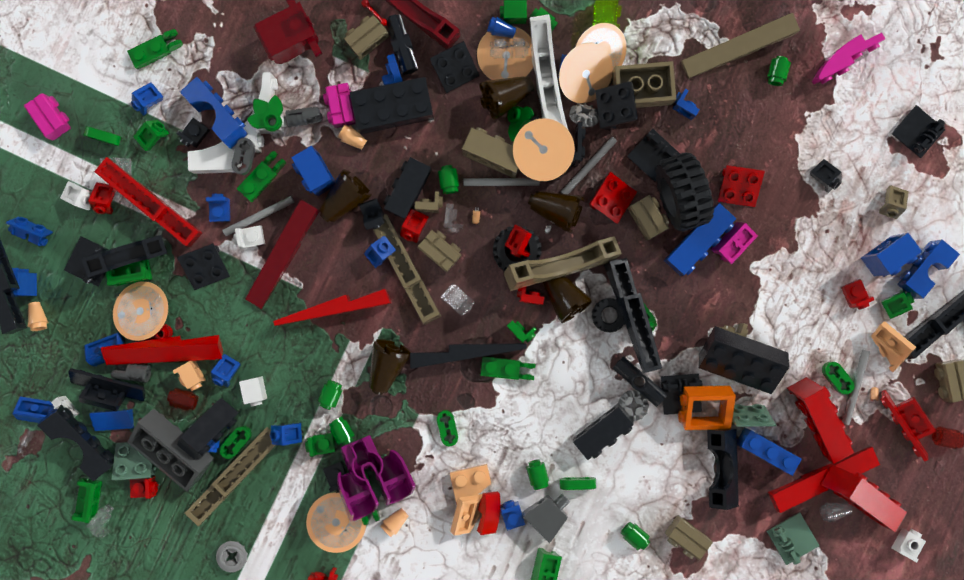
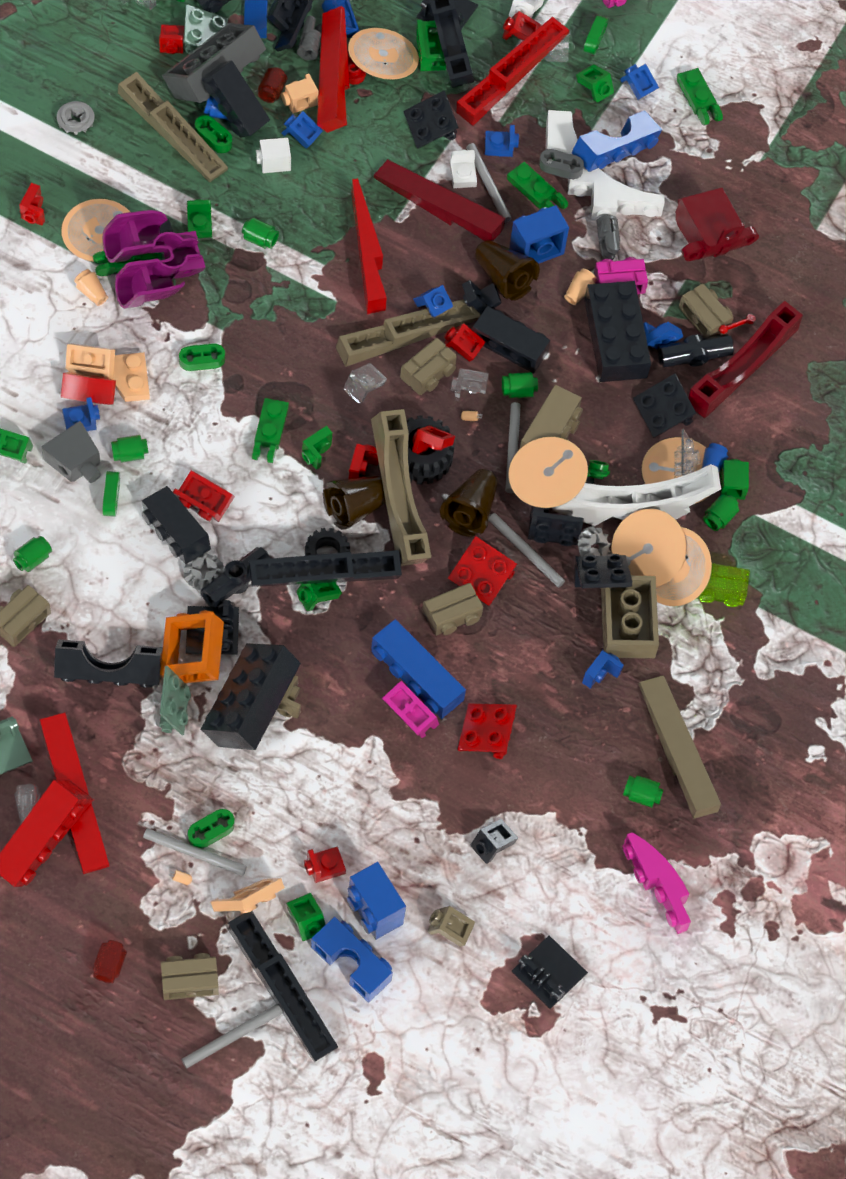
camera: 85 degrees right, 25 degrees down
black bracket [176,118,210,148] -> none
green plate [247,95,283,132] -> none
blue bracket [270,423,302,446] -> none
green brick [329,416,355,446] -> none
dark brown cone [369,339,411,395] -> none
black slope [410,343,527,369] -> none
dark tan bracket [415,191,443,213] -> none
dark brown cone [479,77,534,119] -> none
black hinge [627,129,680,182] -> none
black tyre [655,152,714,232] -> none
blue arch [737,427,802,476] -> none
red wedge [787,377,854,464] -> none
red bracket [880,390,936,461] -> none
none -> red bracket [173,470,235,522]

